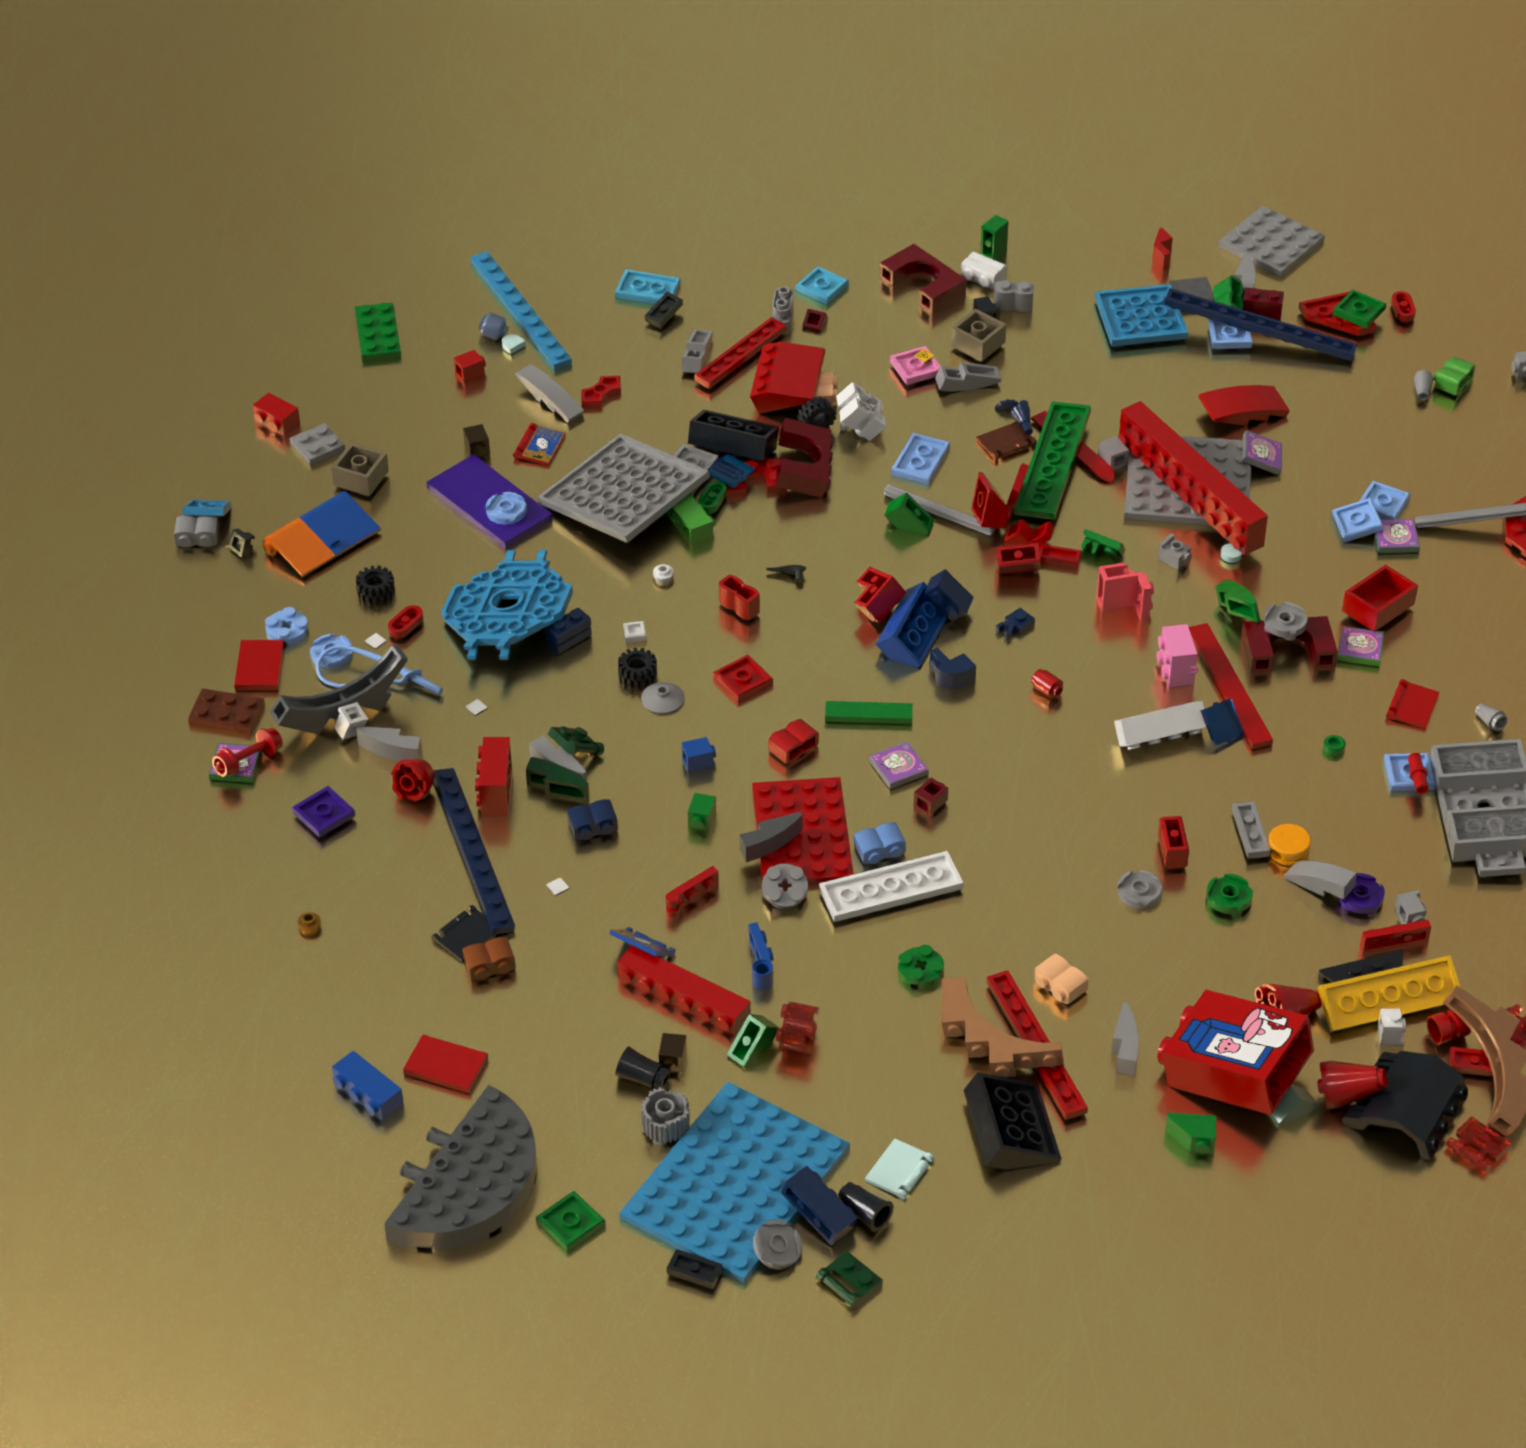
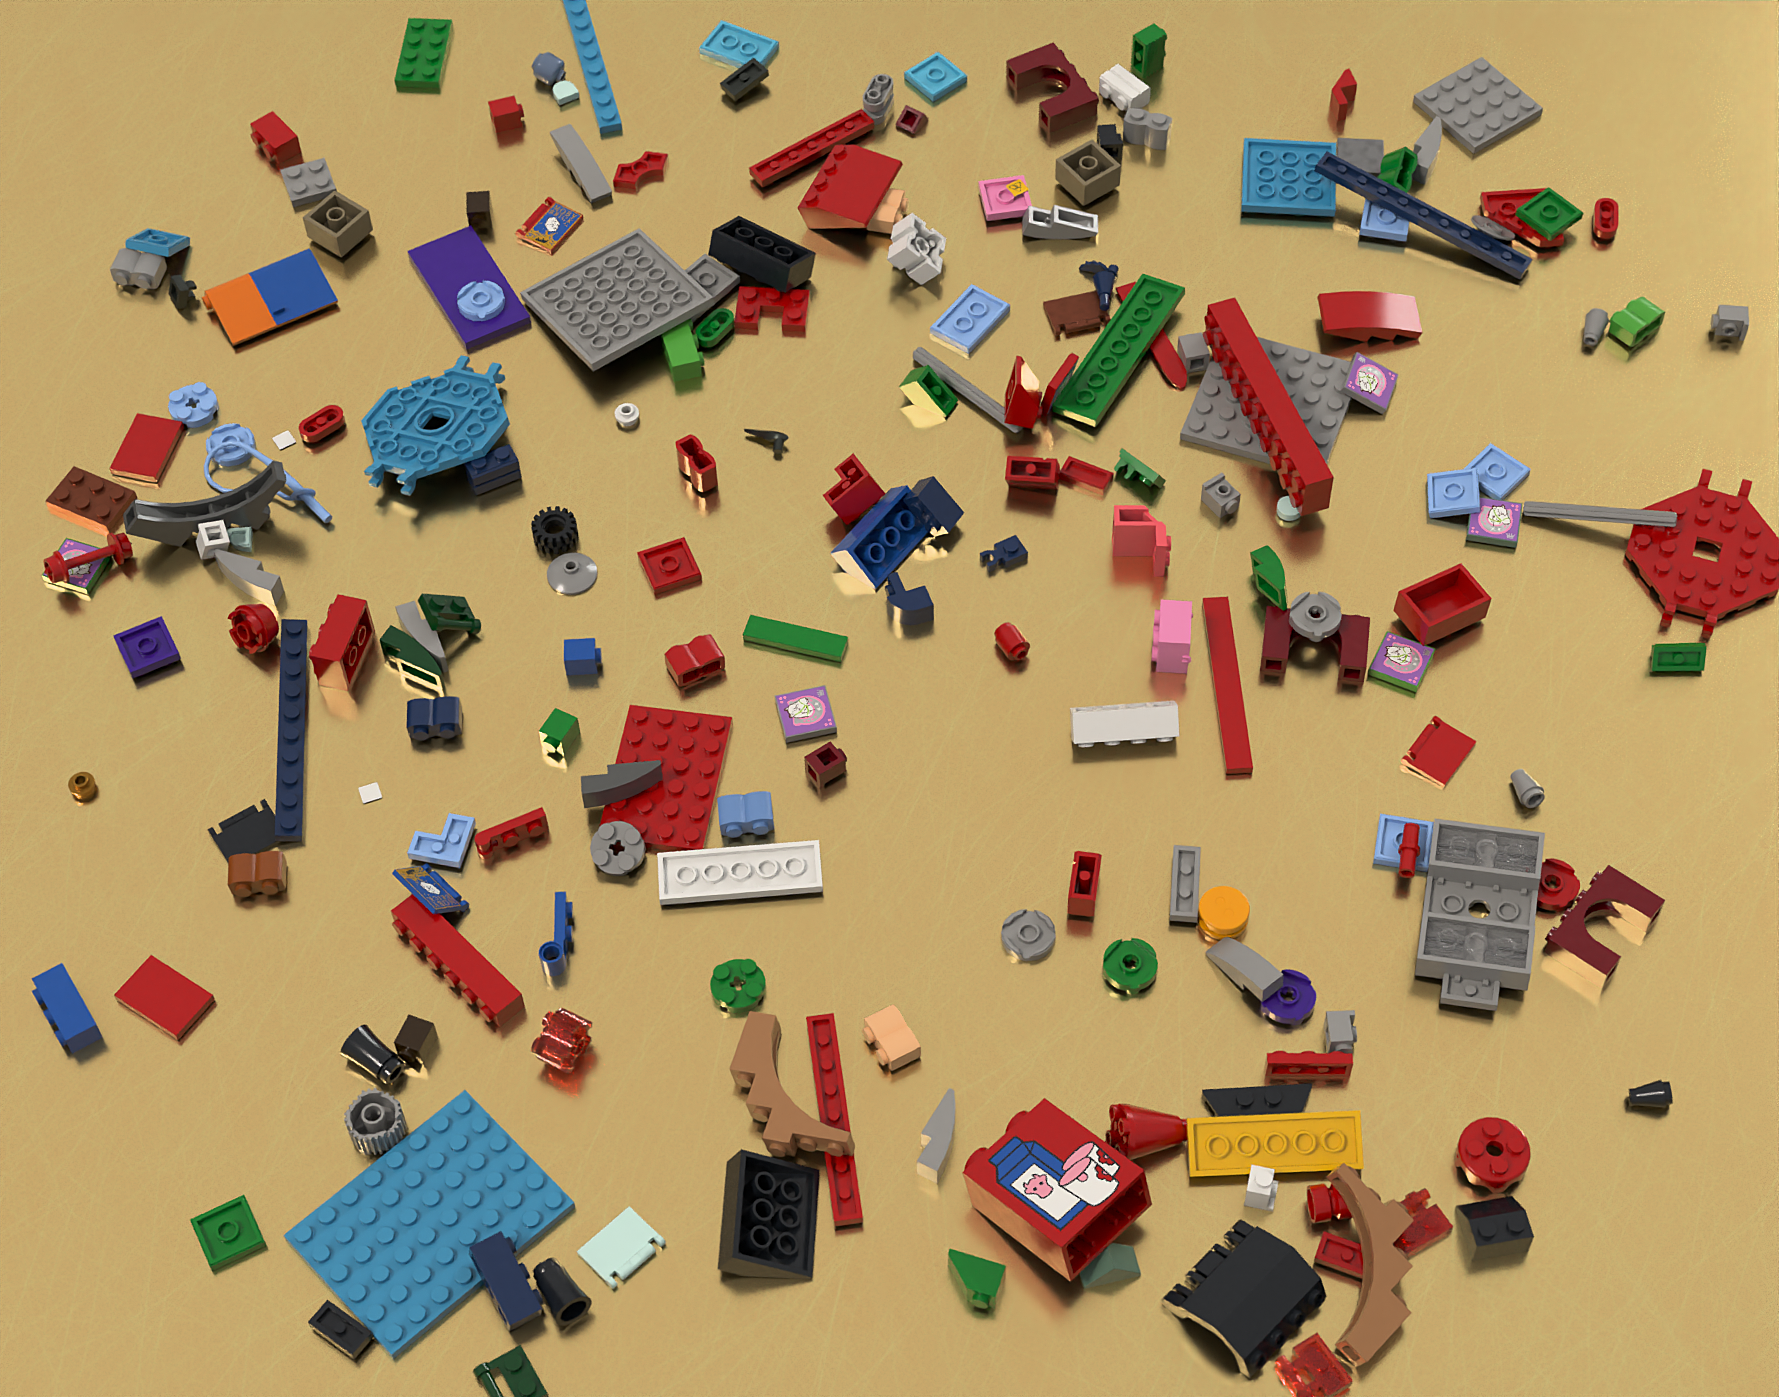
camera: 15 degrees right, 10 degrees up
black tyre [356,566,395,604] -> none
dark grey brick [384,1085,537,1251] -> none
white sticker [465,699,487,715] -> none
white tile [623,621,647,643] -> none
light grey slope [681,329,713,373] -> none
piece [707,454,754,488] -> none
green slope [726,1014,780,1067] -> none
light grey tile [753,1219,802,1270] -> none
dark red arch [775,418,834,498] -> none
black tyre [797,397,836,429] -> none
red slope [1004,519,1054,546] -> none
clear blue piece [1200,698,1244,746] -> none
dark red brick [1242,288,1284,321] -> none
red cone [1317,1061,1388,1110] -> none
green tile [1323,735,1346,756] -> none
none -> light aqua tile [226,527,253,552]
none -> light blue plate [407,813,476,868]
none -> light grey dish [1471,215,1515,241]

